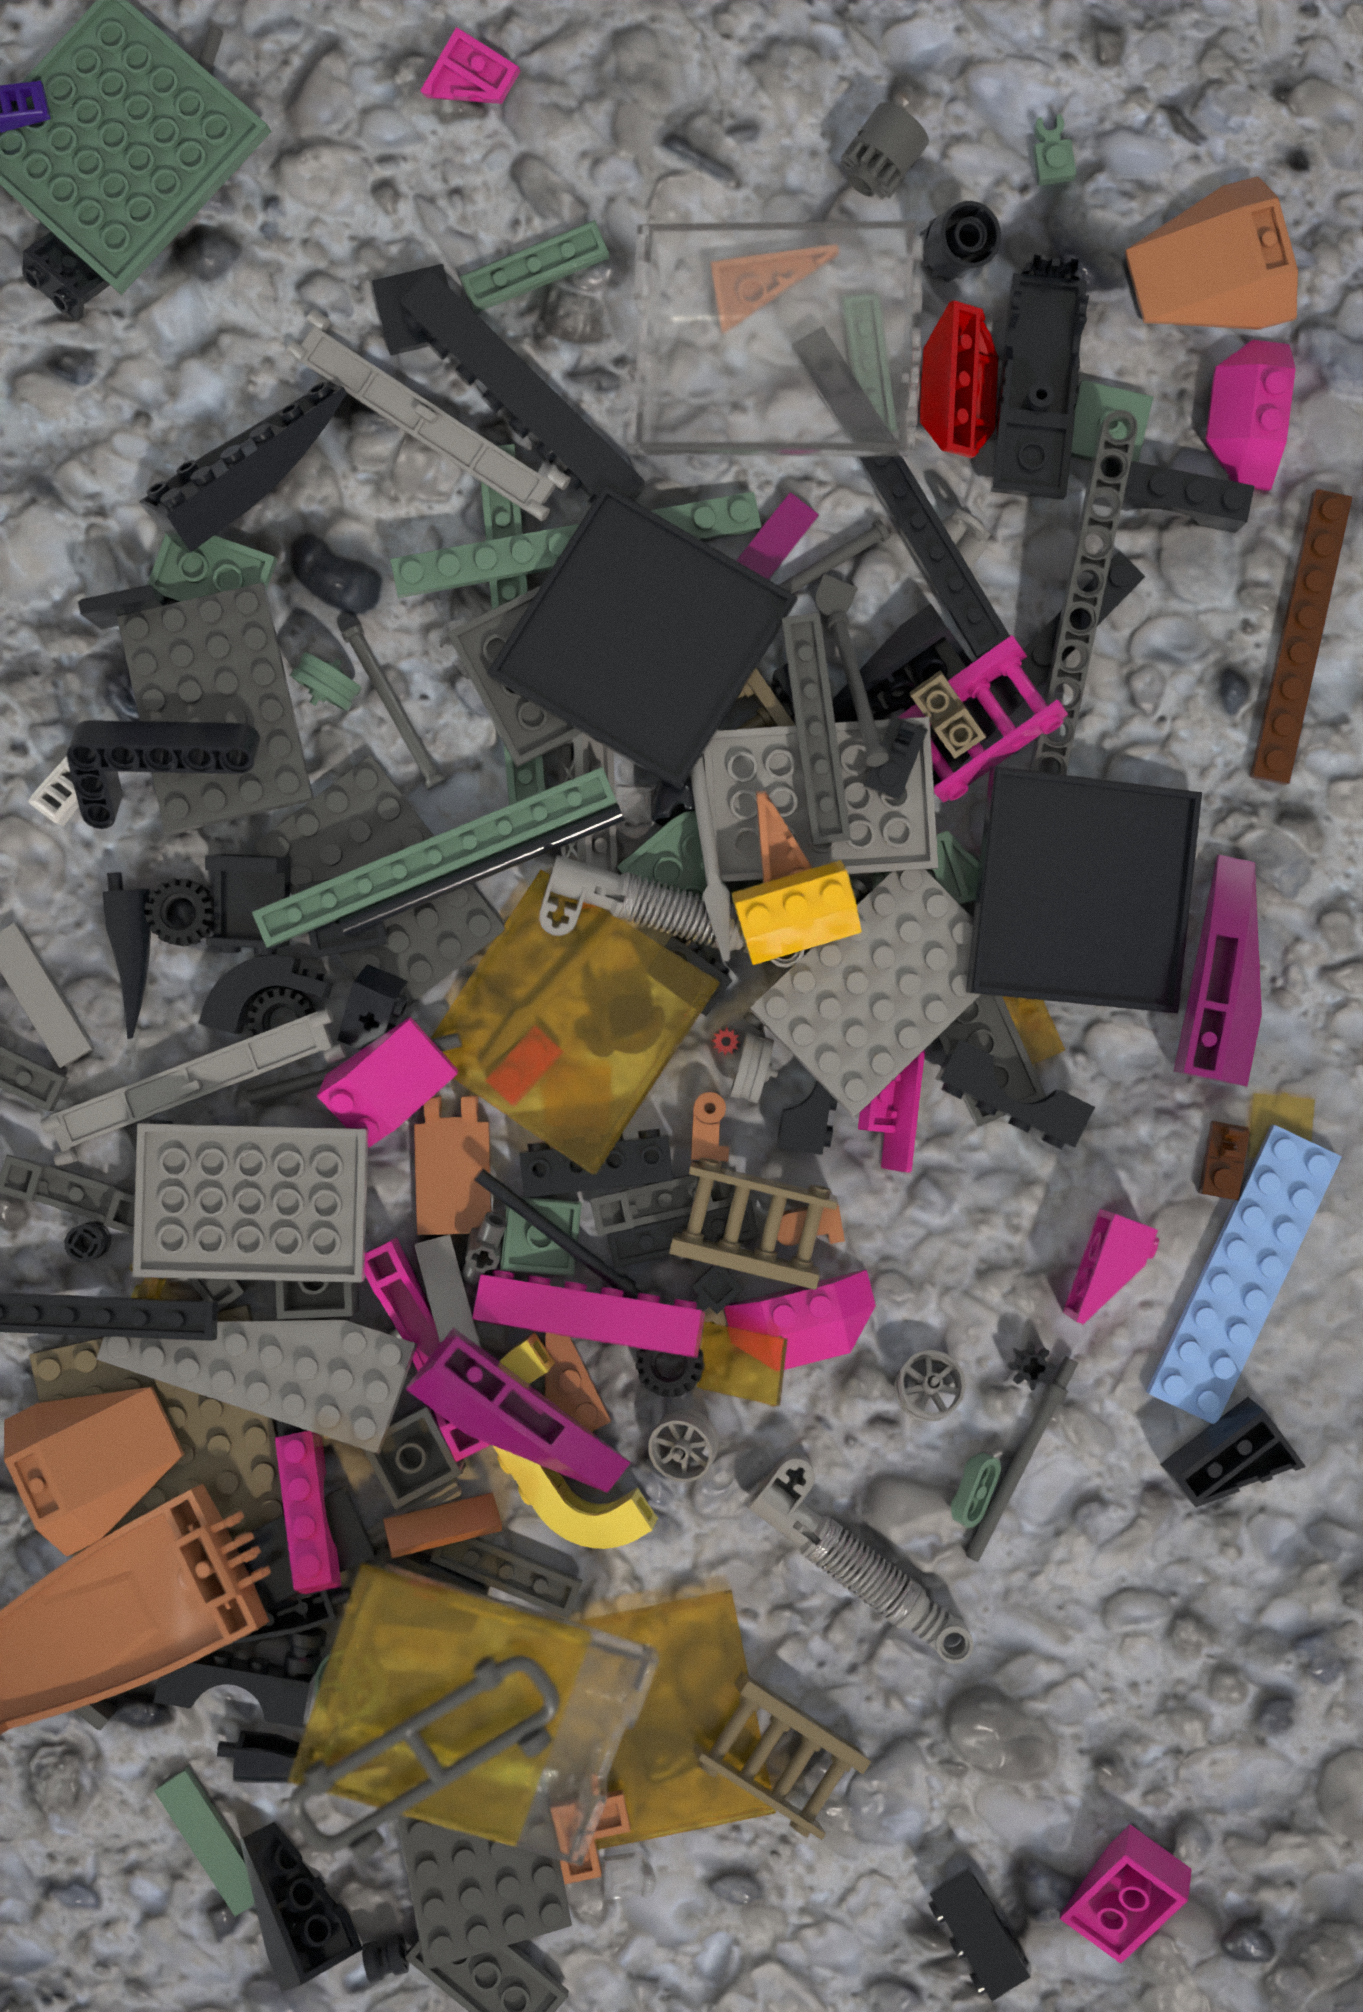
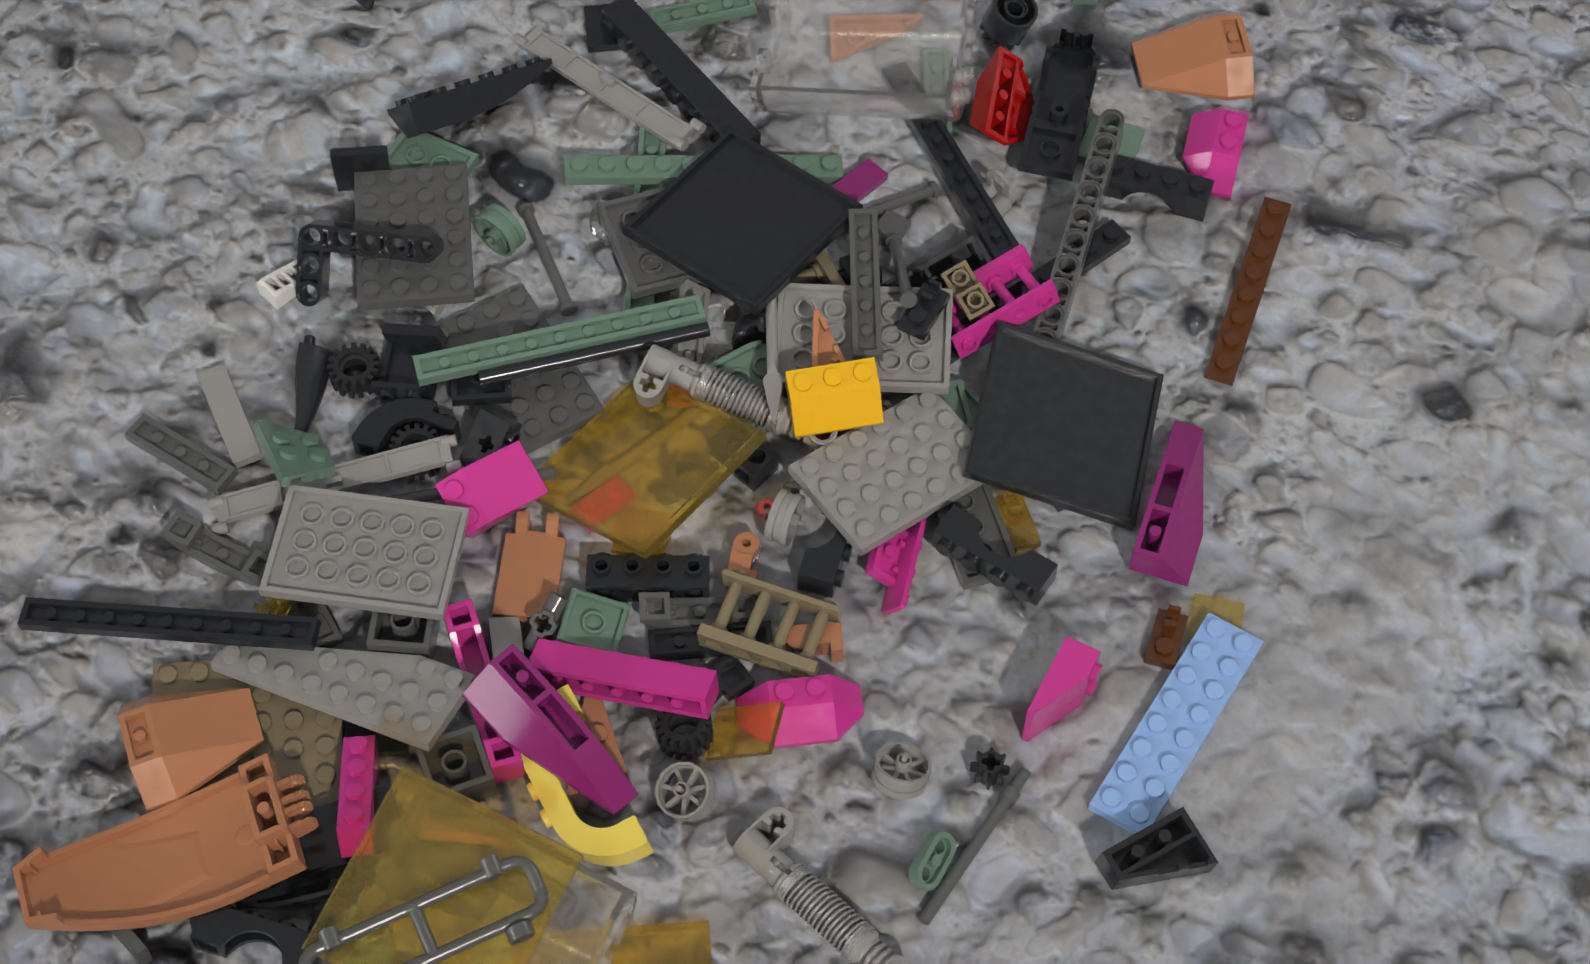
camera: 10 degrees right, 30 degrees down
black wheel [64,1222,111,1262] -> none
black bar [474,1168,645,1300] -> none
none -> sand green wing [254,419,335,487]

